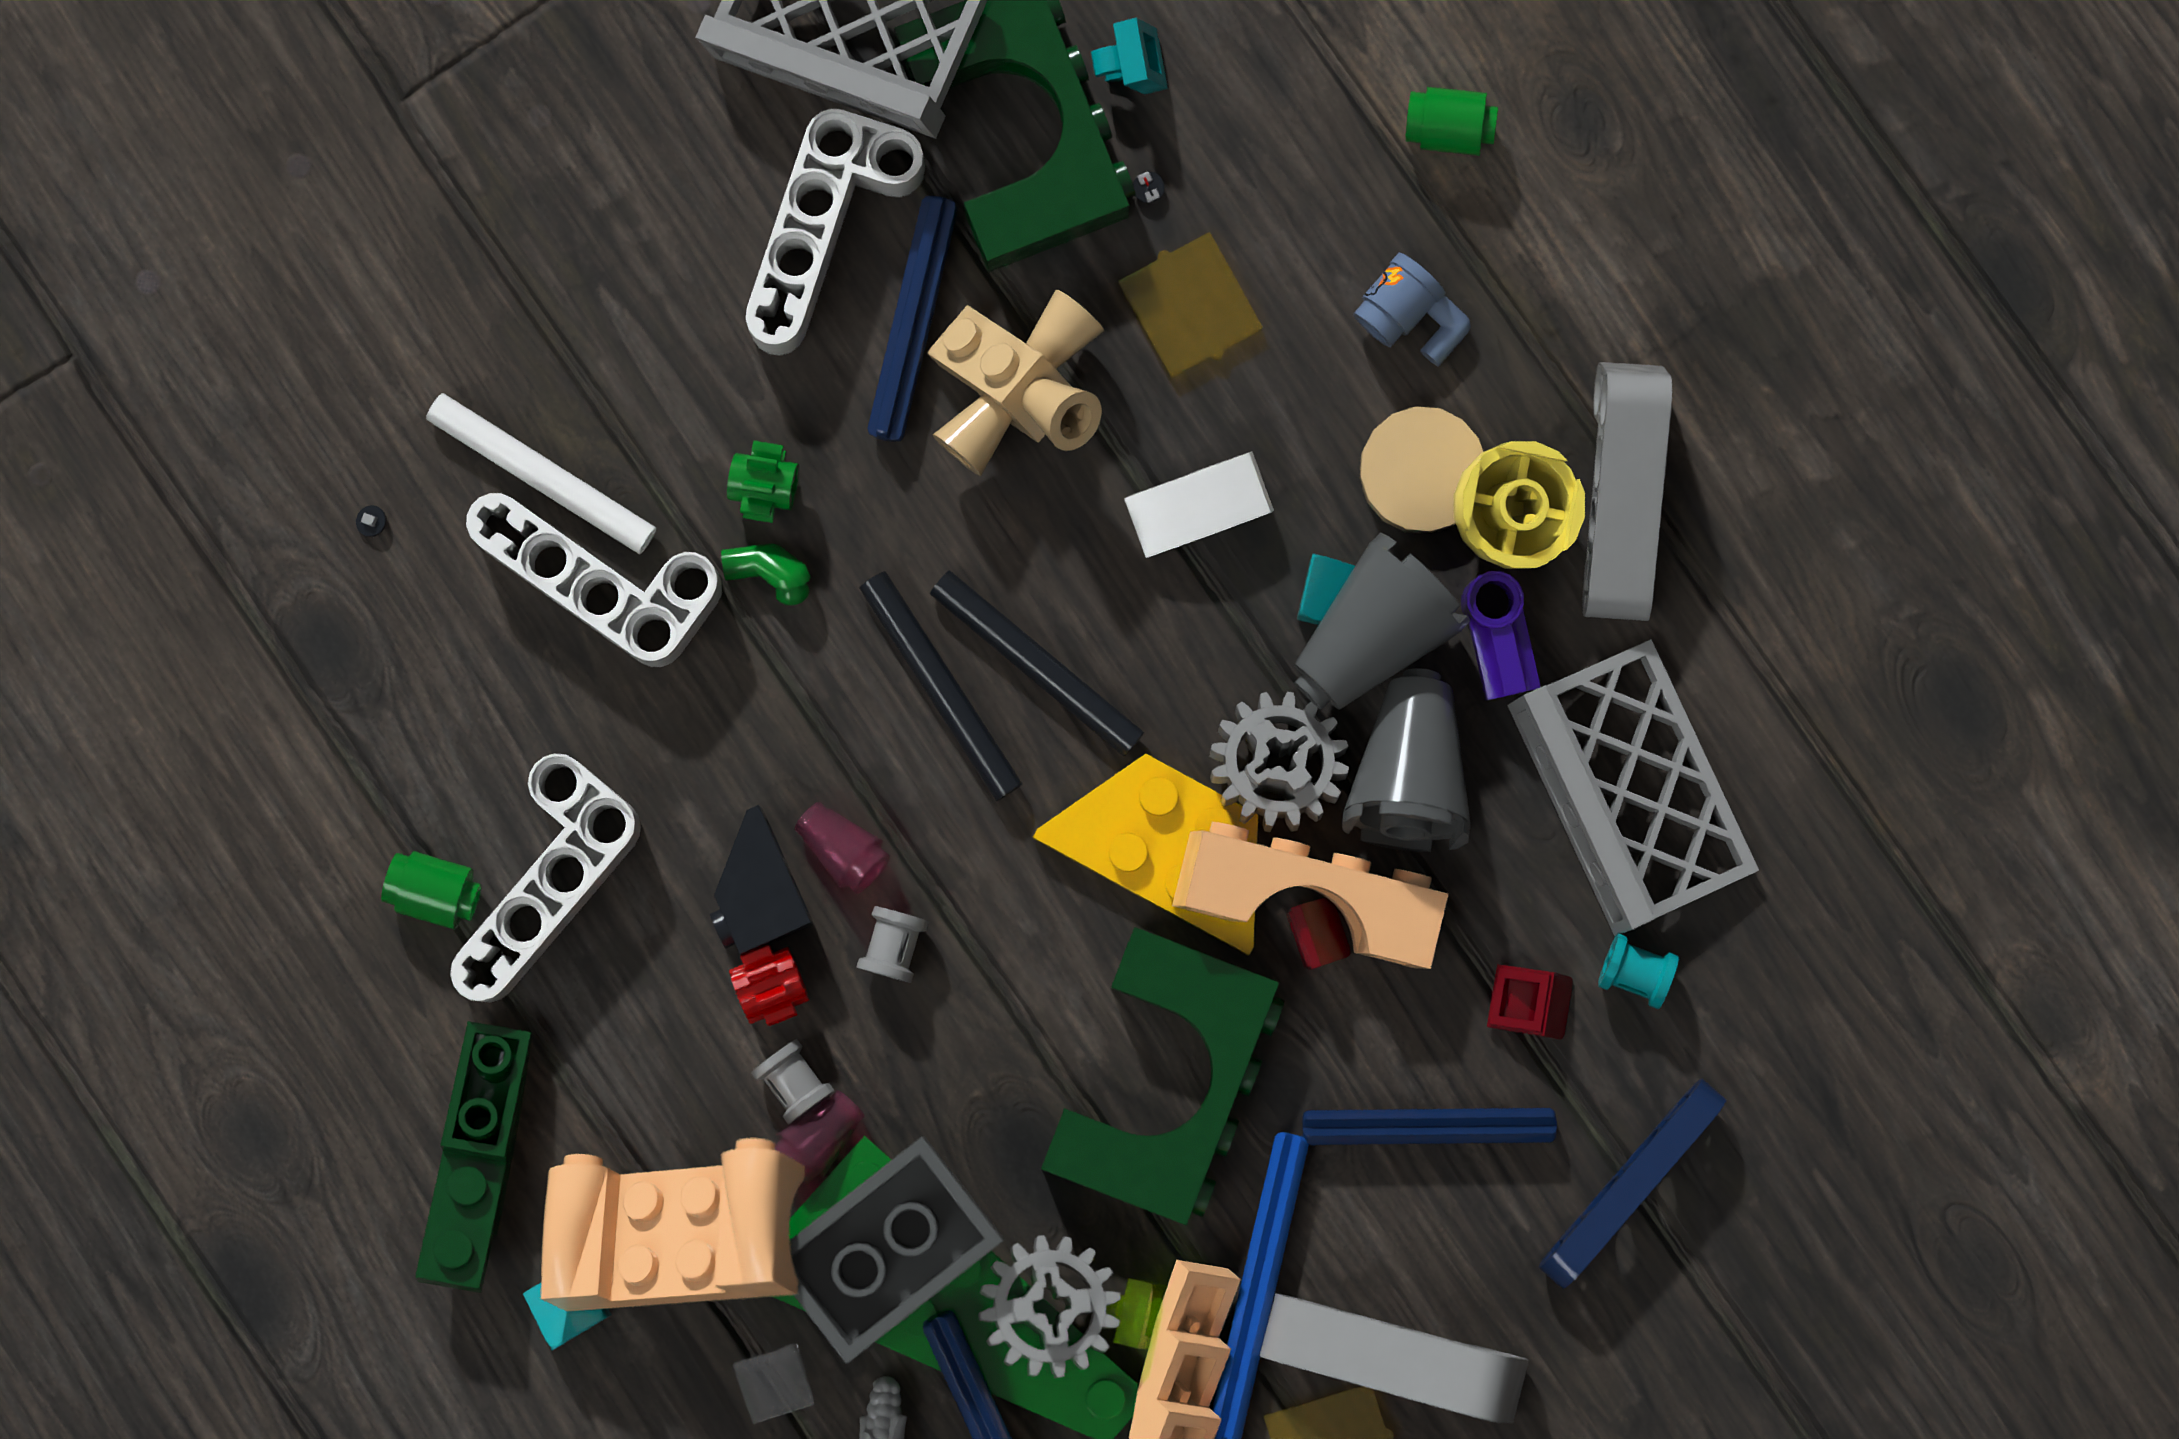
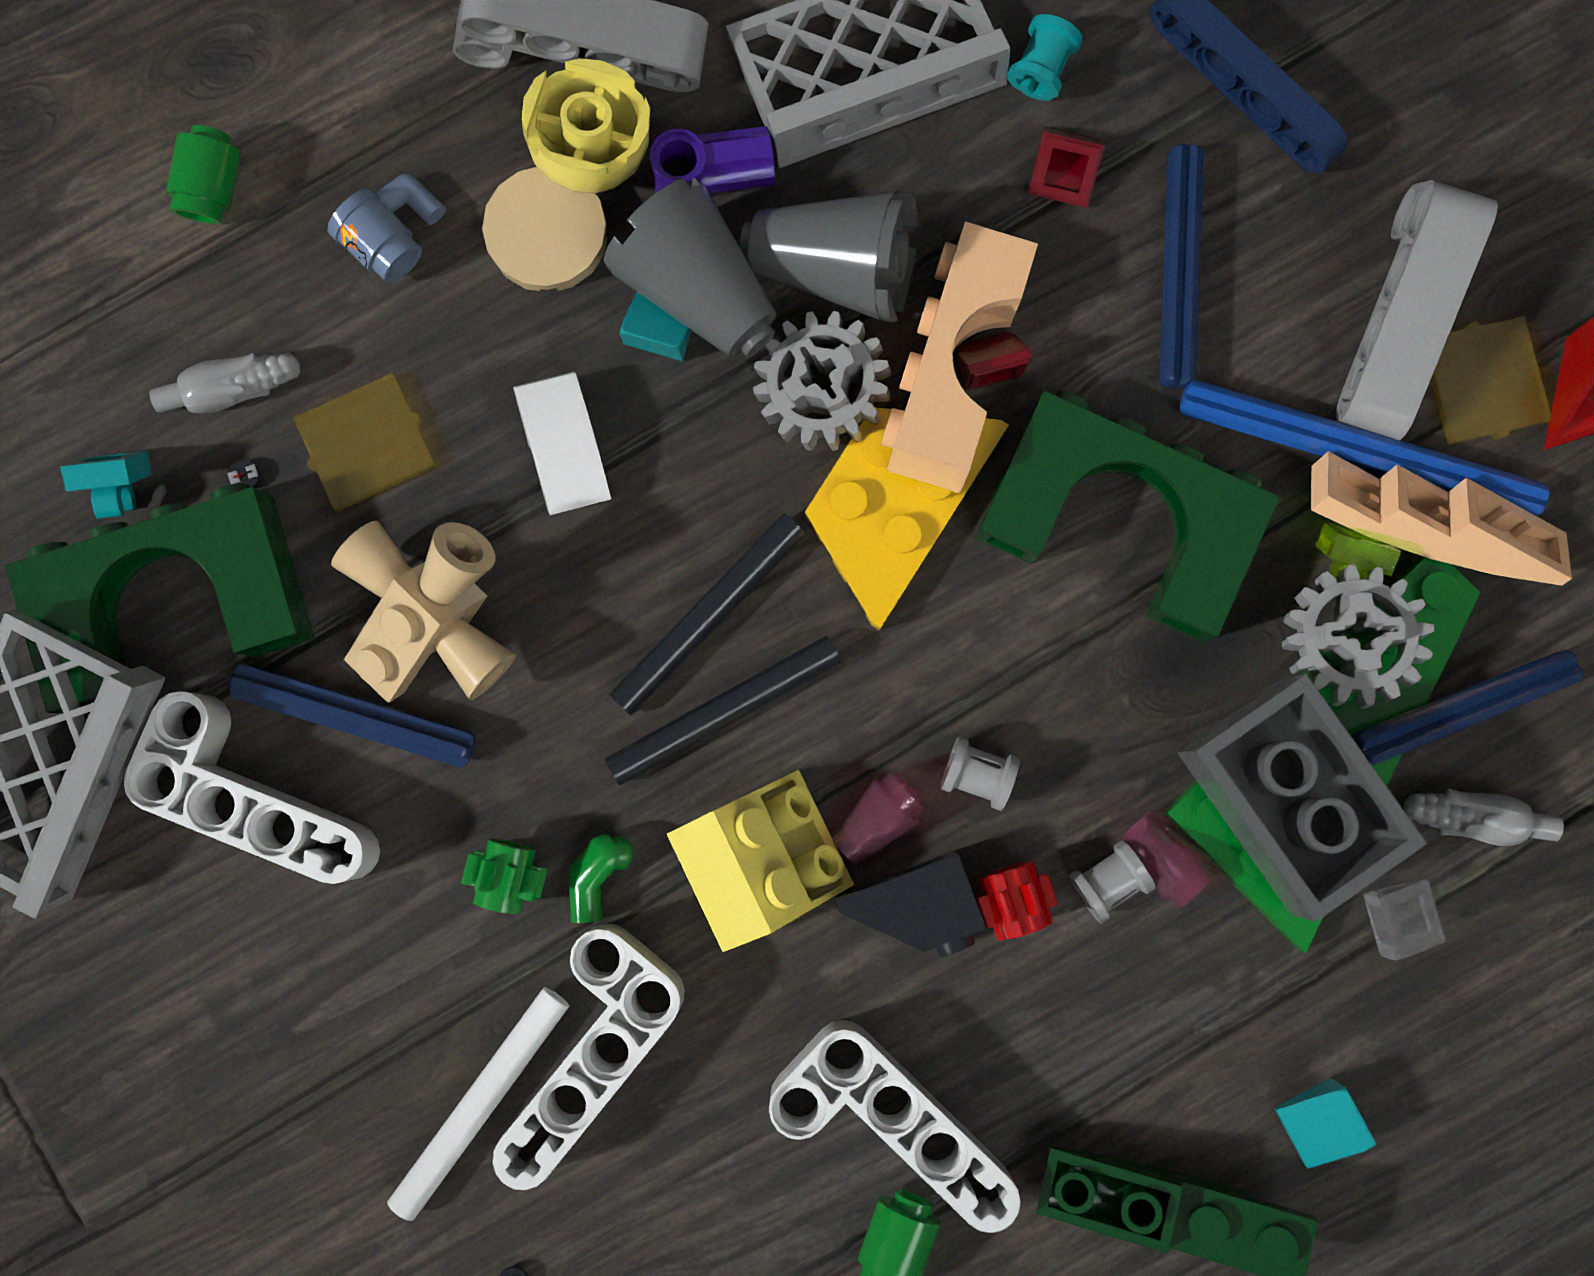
camera: 80 degrees left, 0 degrees up
light nougat piece [541,1138,805,1311] -> none
none -> light grey piece [149,353,300,414]
none -> light yellow slope [667,770,854,952]

